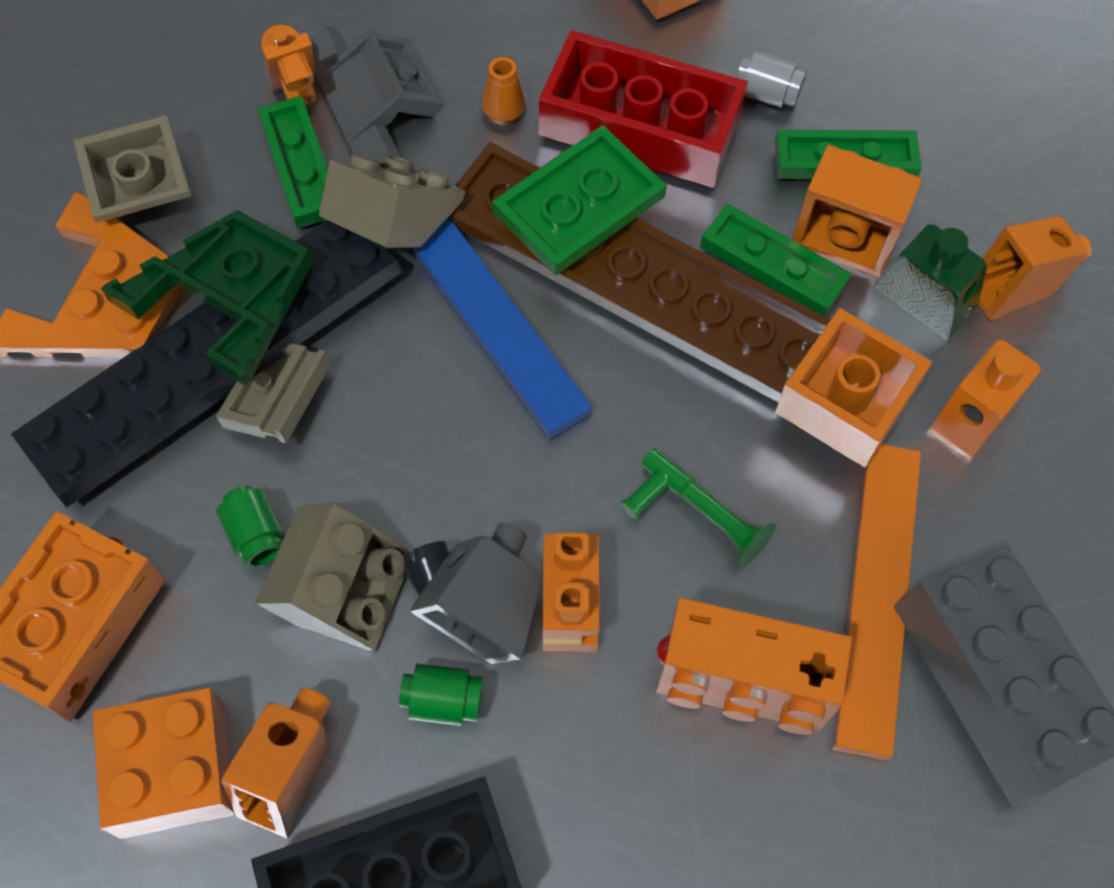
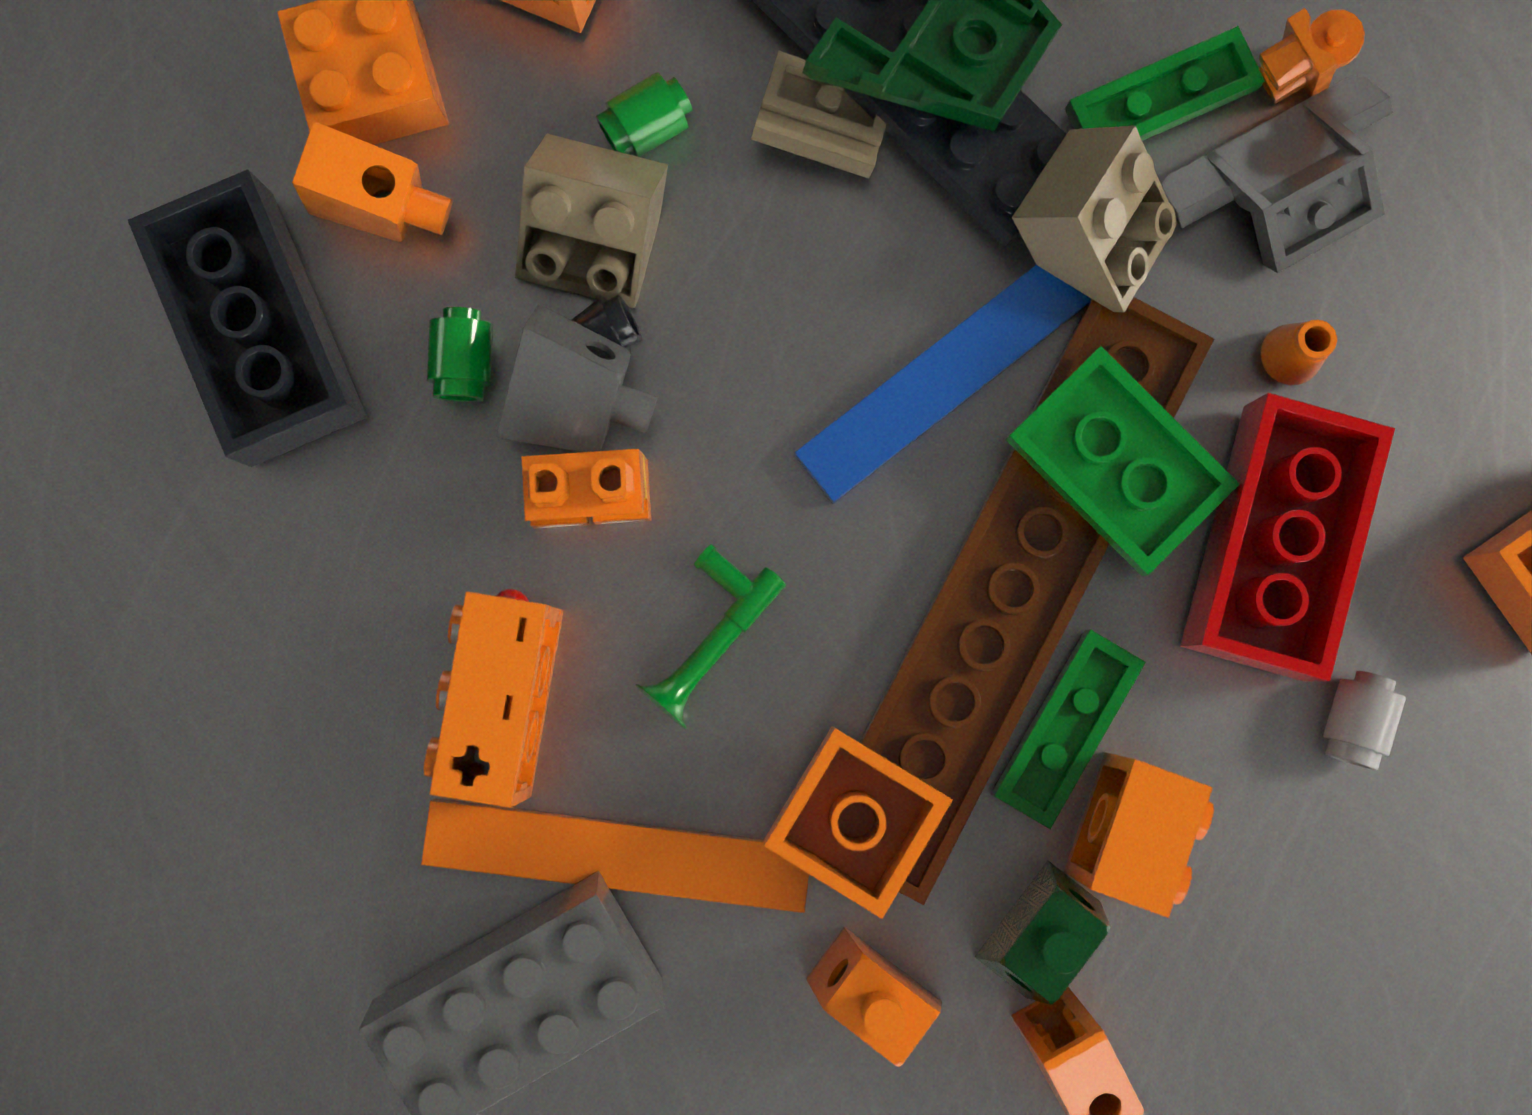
camera: 85 degrees right, 20 degrees up
green plate [775,130,922,179] -> none

